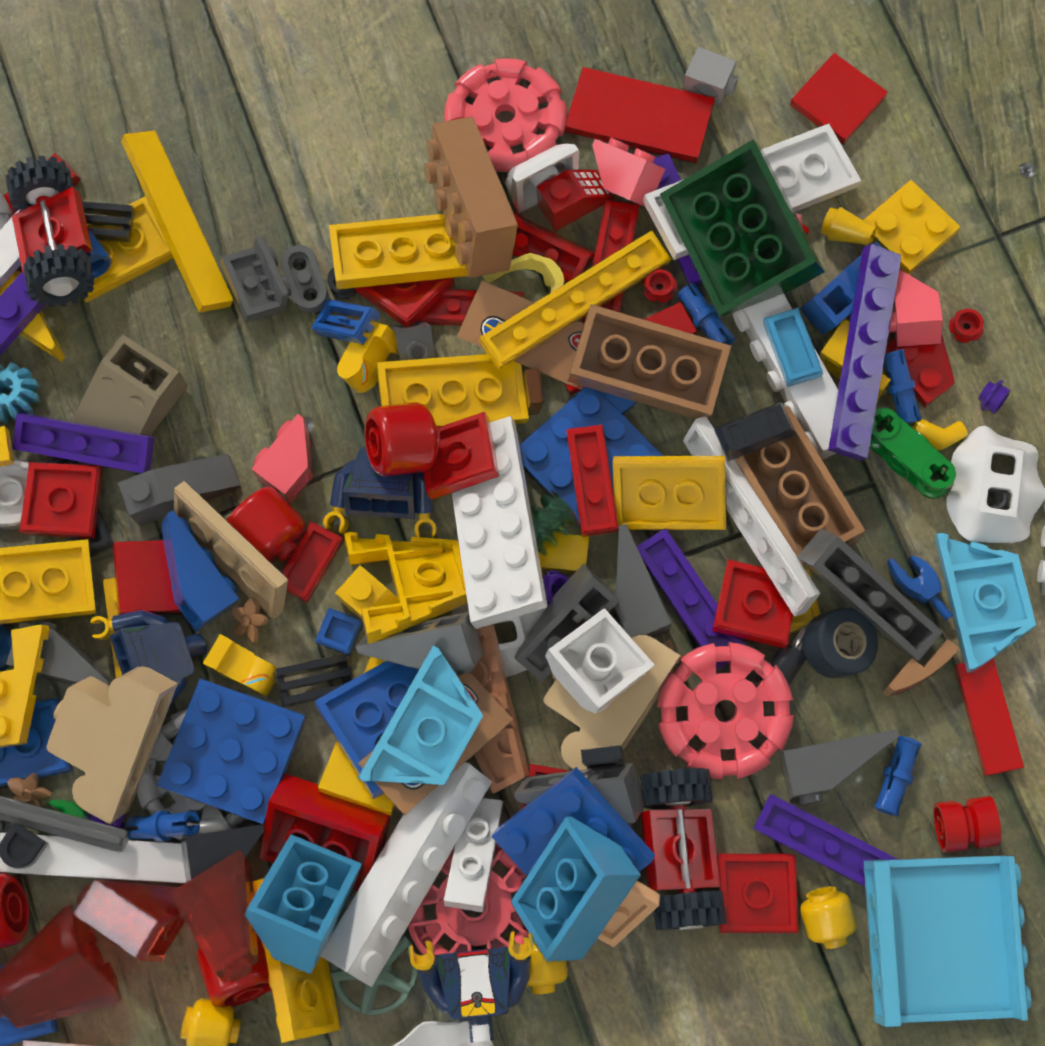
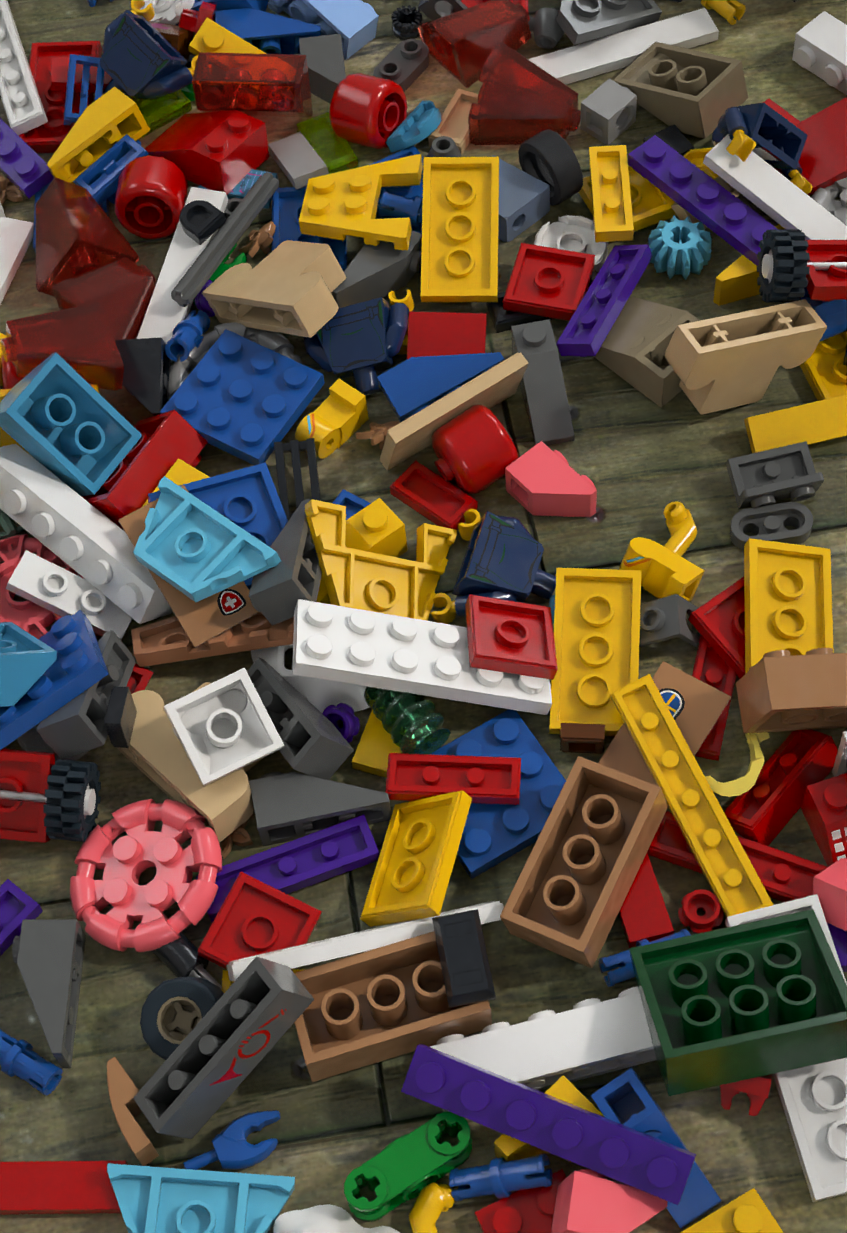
camera: 100 degrees right, 15 degrees down
blue tile [311,299,381,345] -> none
red head [364,402,440,477] -> none
dark azure tile [763,308,823,387] -> none
yellow cone [821,207,877,246] -> none
none -> yellow arm [663,501,697,557]
none -> tan brick [664,299,827,415]

